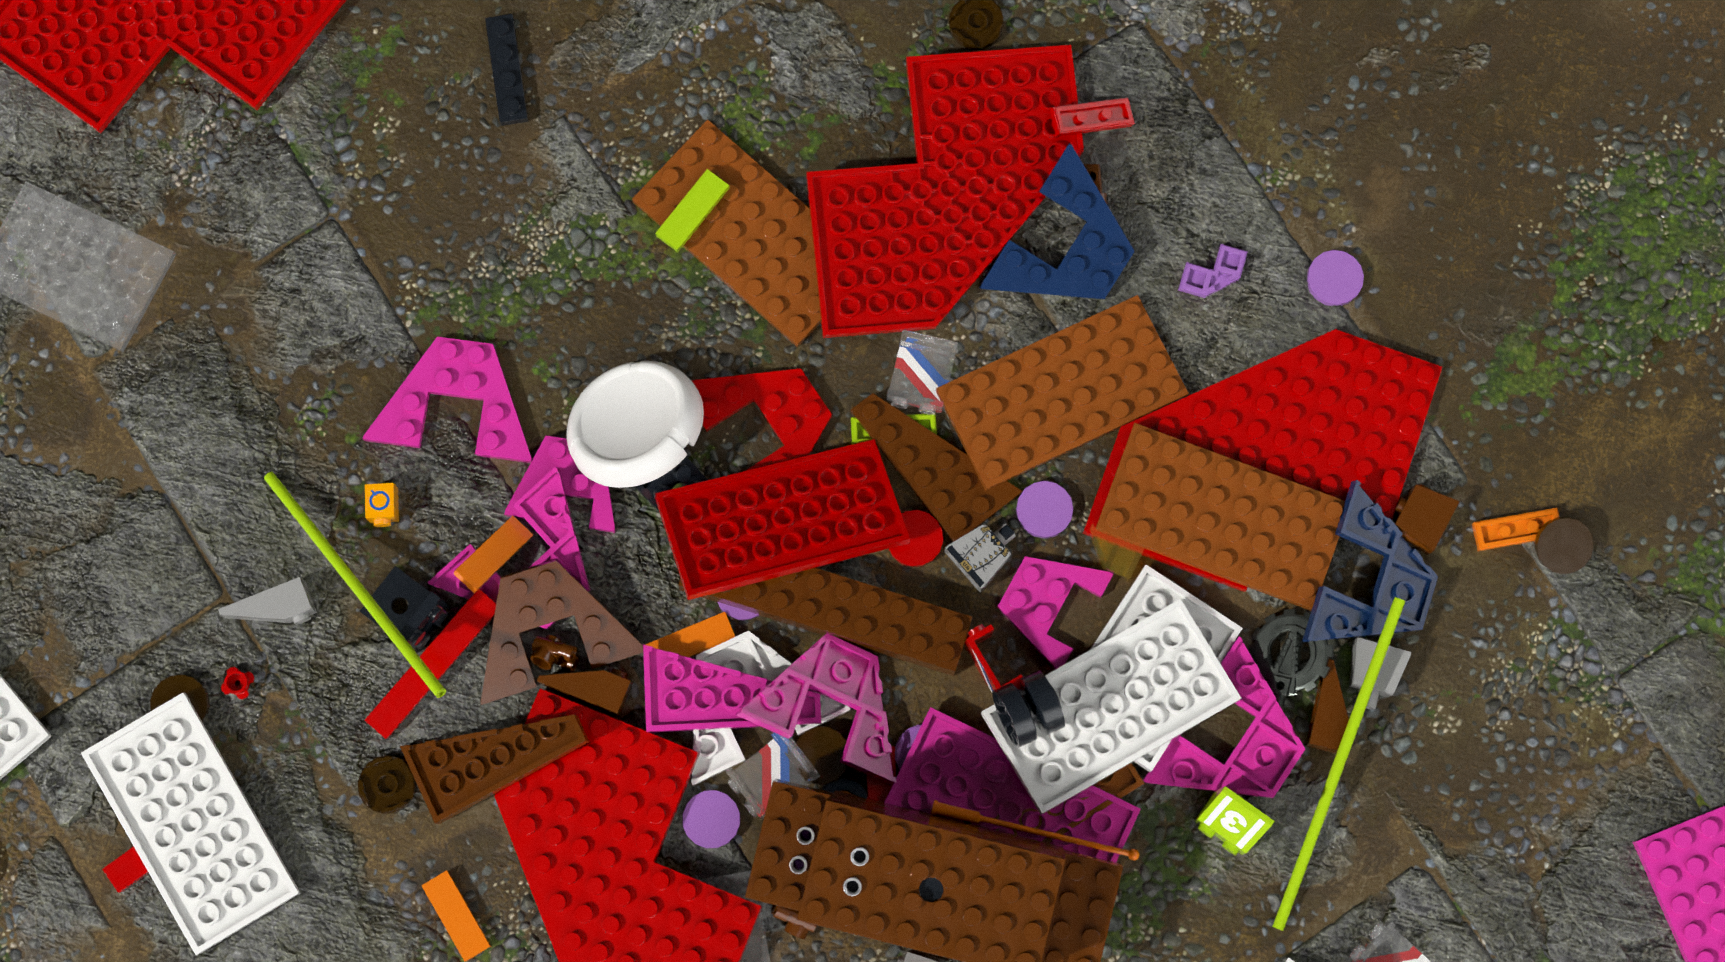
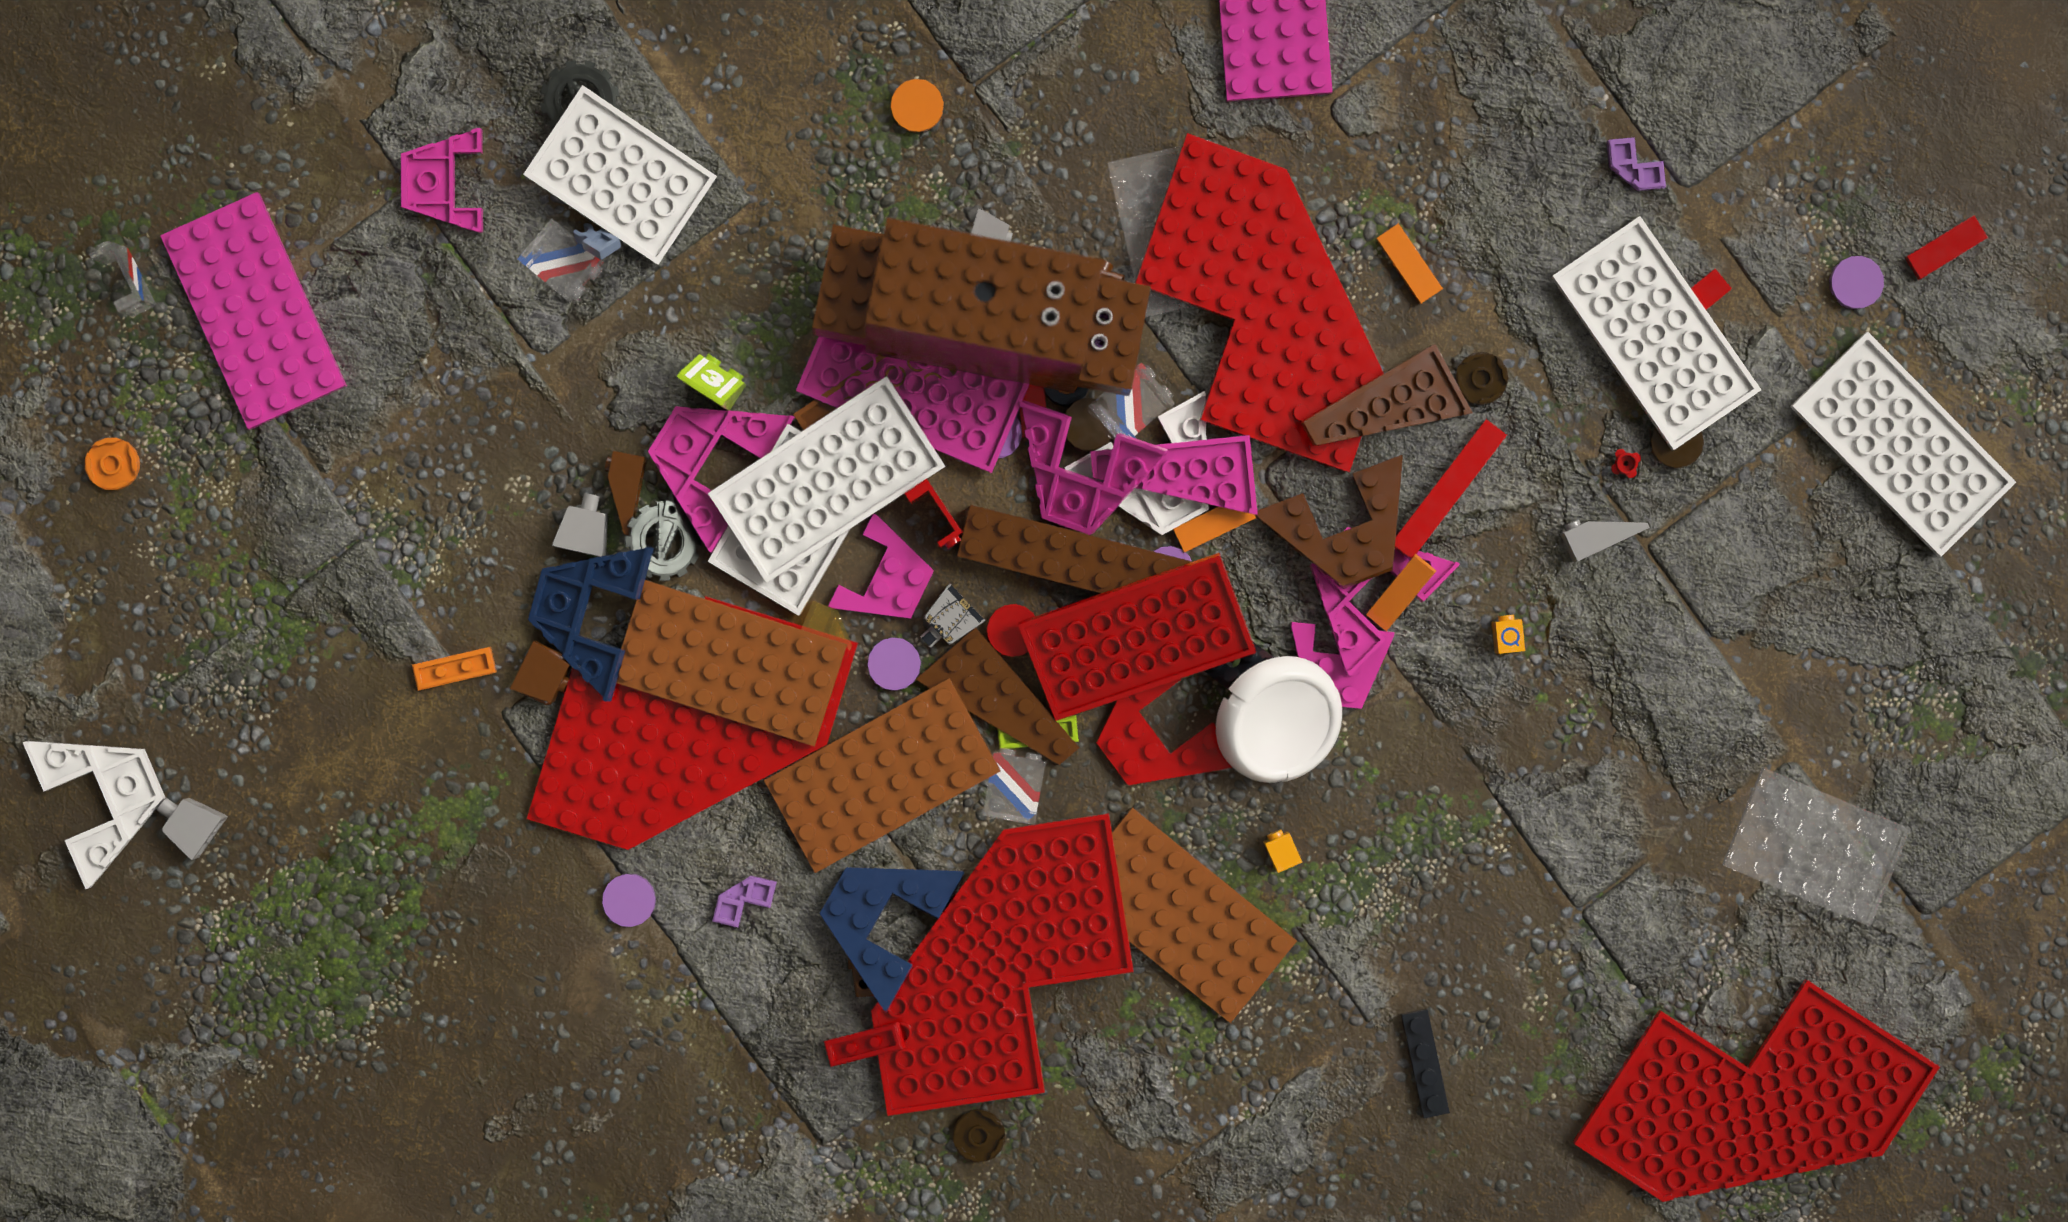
camera: 175 degrees right, 10 degrees up
lime piece [264,472,446,698] -> none
black bracket [359,566,450,652] -> none
dark pink wing [363,337,533,463] -> none
reddish brown plate [530,635,579,672] -> none
reddish brown slope [537,668,633,716] -> none
lime tile [655,169,730,252] -> none
medium lavender tile [683,790,740,849] -> none
orange piece [931,800,1139,861] -> none
black wheel [992,670,1065,748] -> none
lime piece [1272,597,1406,931] -> none
dark brown tile [1534,516,1594,574] -> none
none -> light orange brick [1263,830,1302,873]

